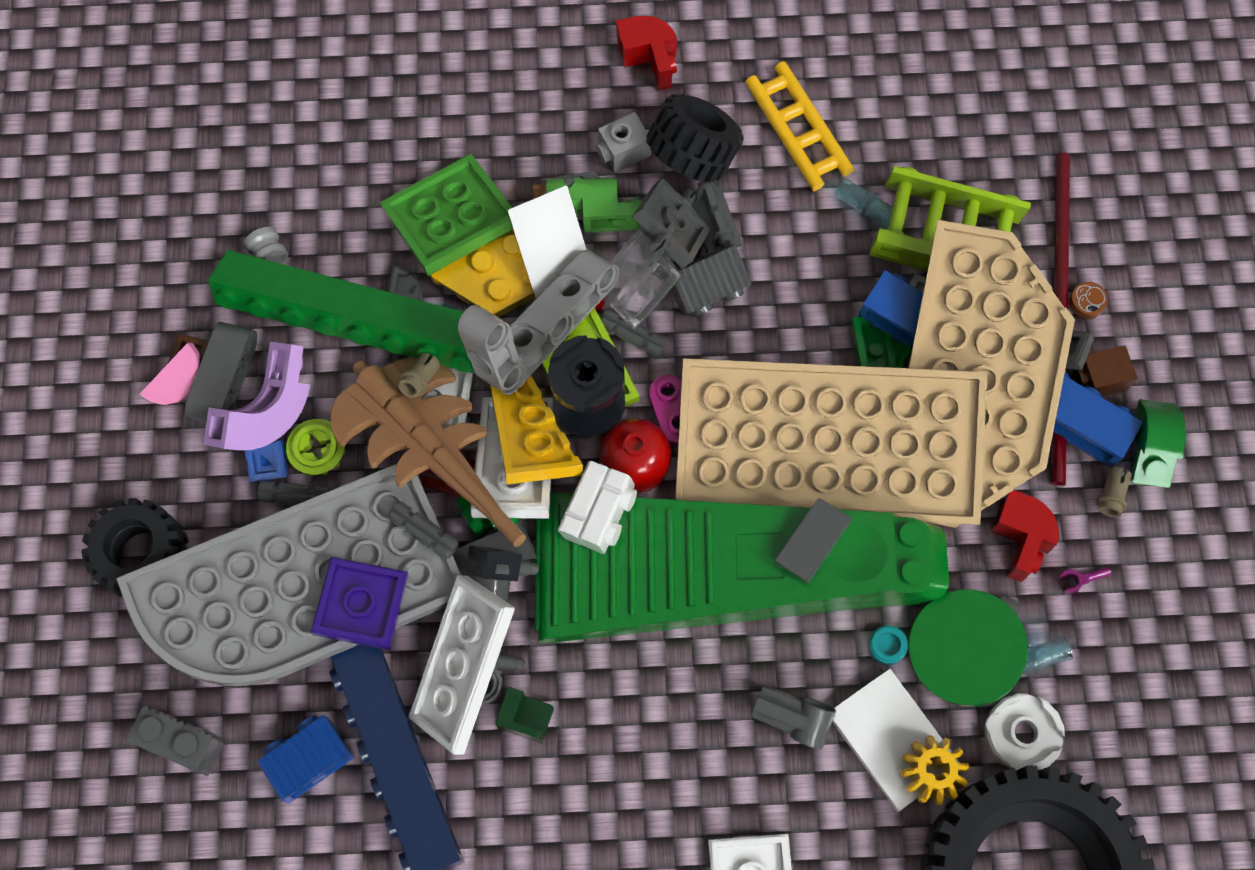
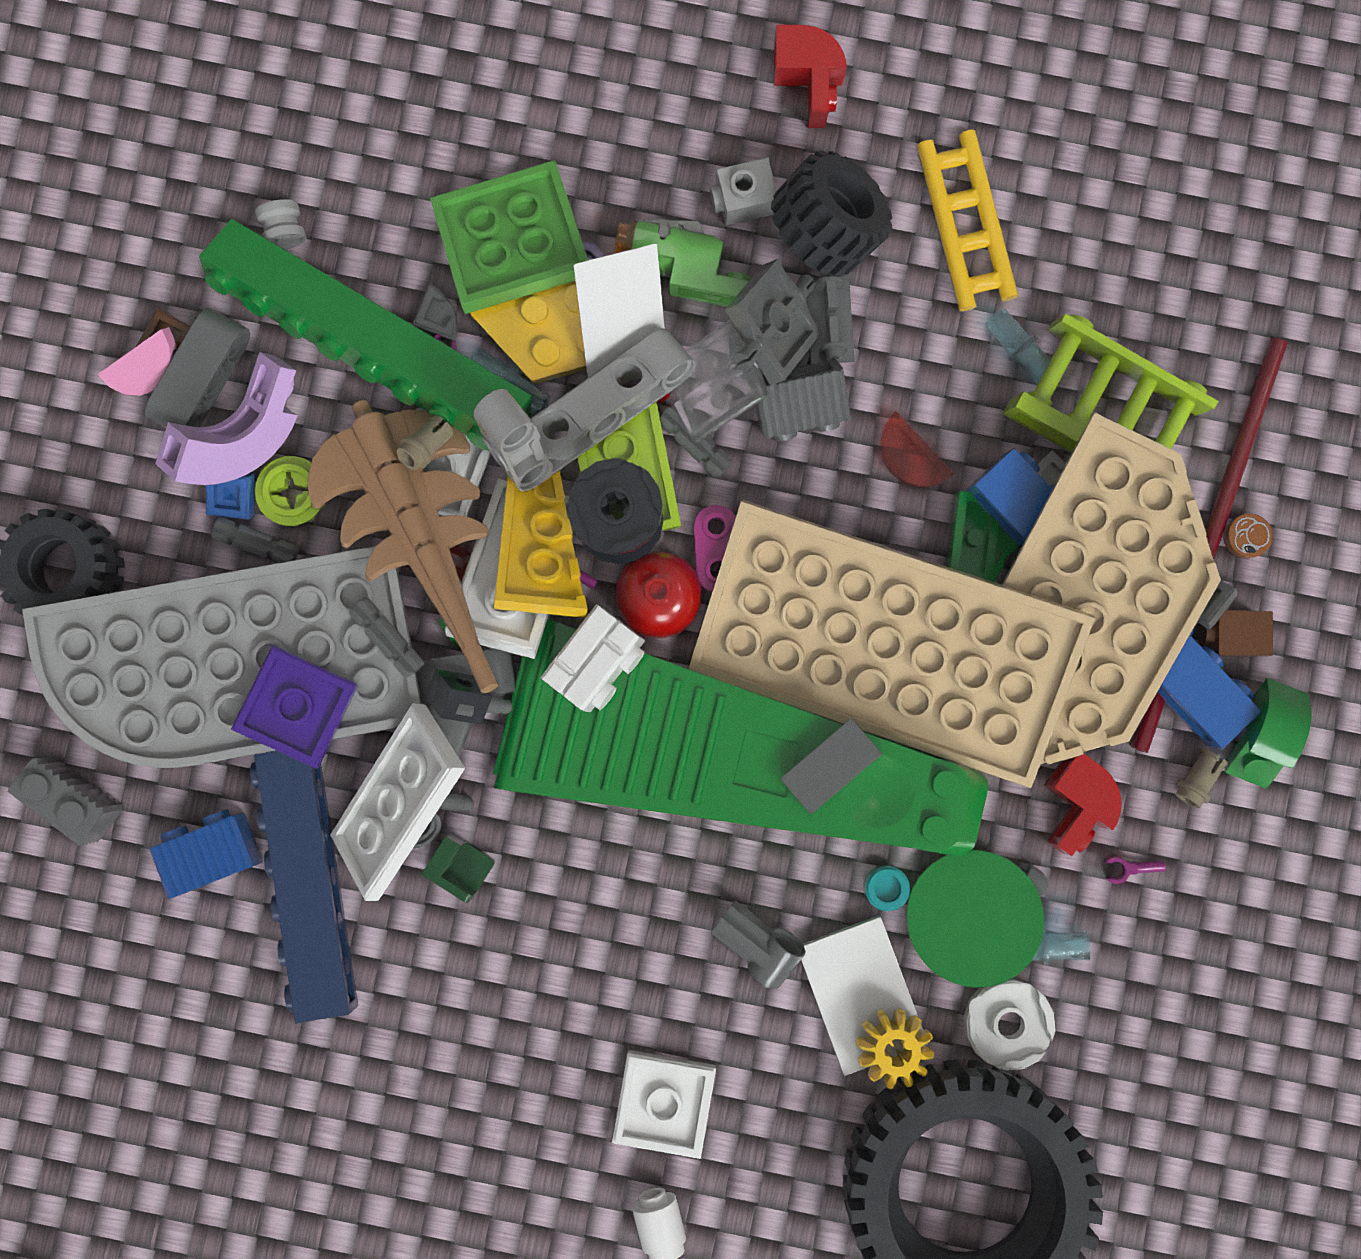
camera: 10 degrees right, 15 degrees up
none -> clear red tile [880,410,955,488]

